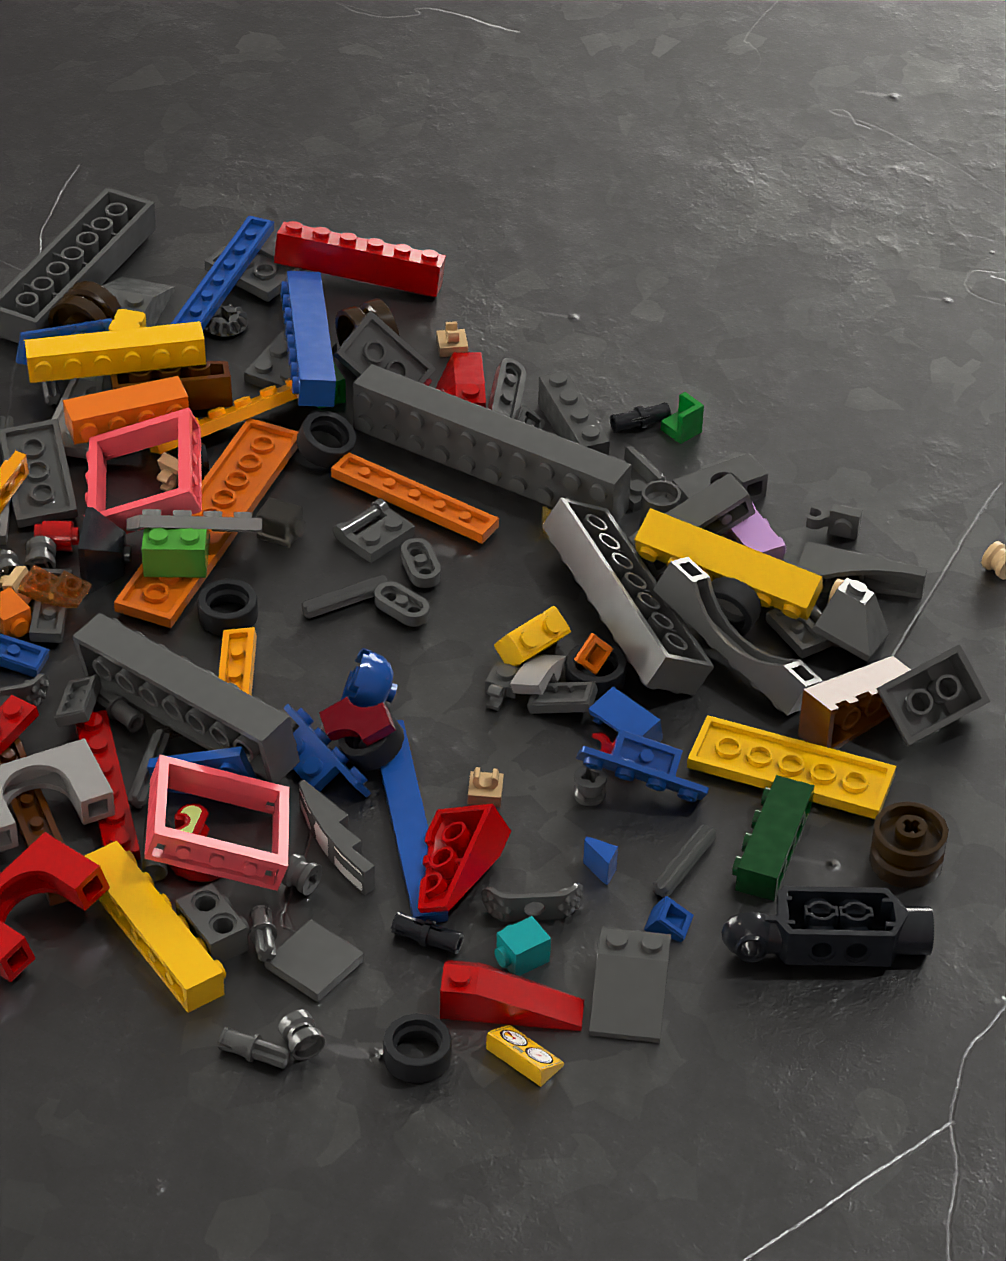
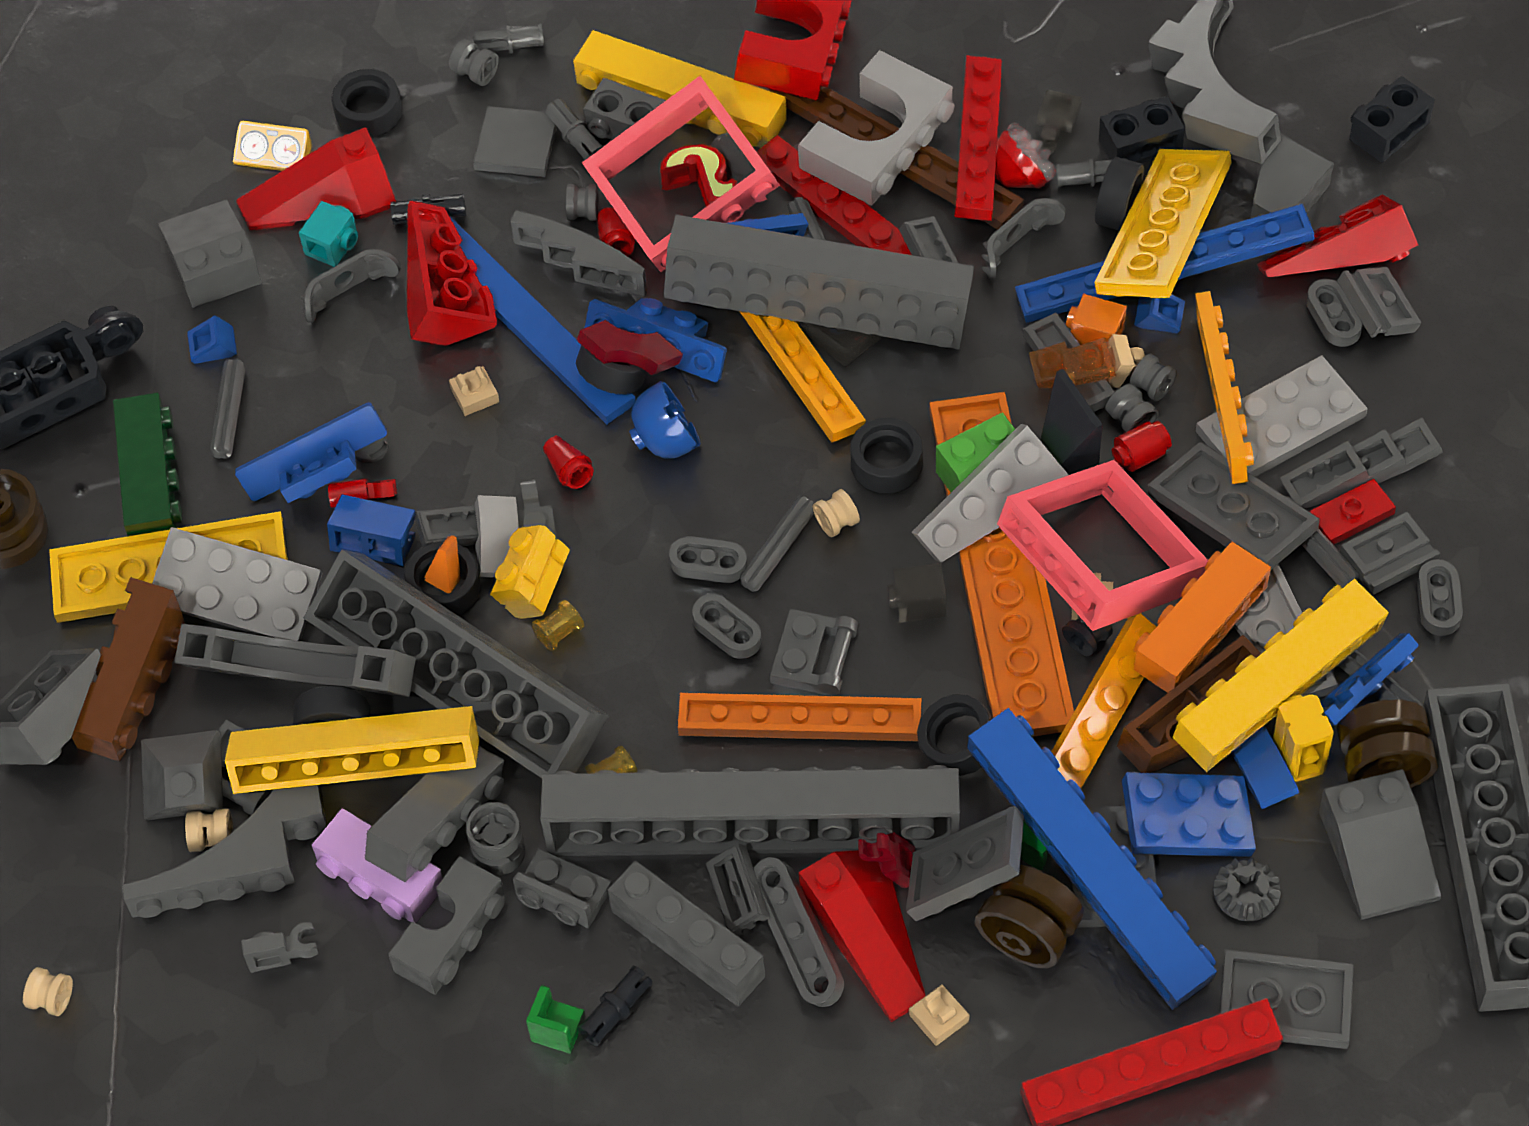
camera: 155 degrees right, 15 degrees up
blue tile [170,216,274,331] -> none
blue slope [583,836,618,885] -> none
none -> light grey plate [152,527,323,641]
none -> clear yellow bush [532,600,585,651]
none -> red cone [543,436,594,489]
none -> red cone [597,207,635,257]
none -> tan wheel [813,489,860,537]
none -> blue plate [1122,772,1256,857]

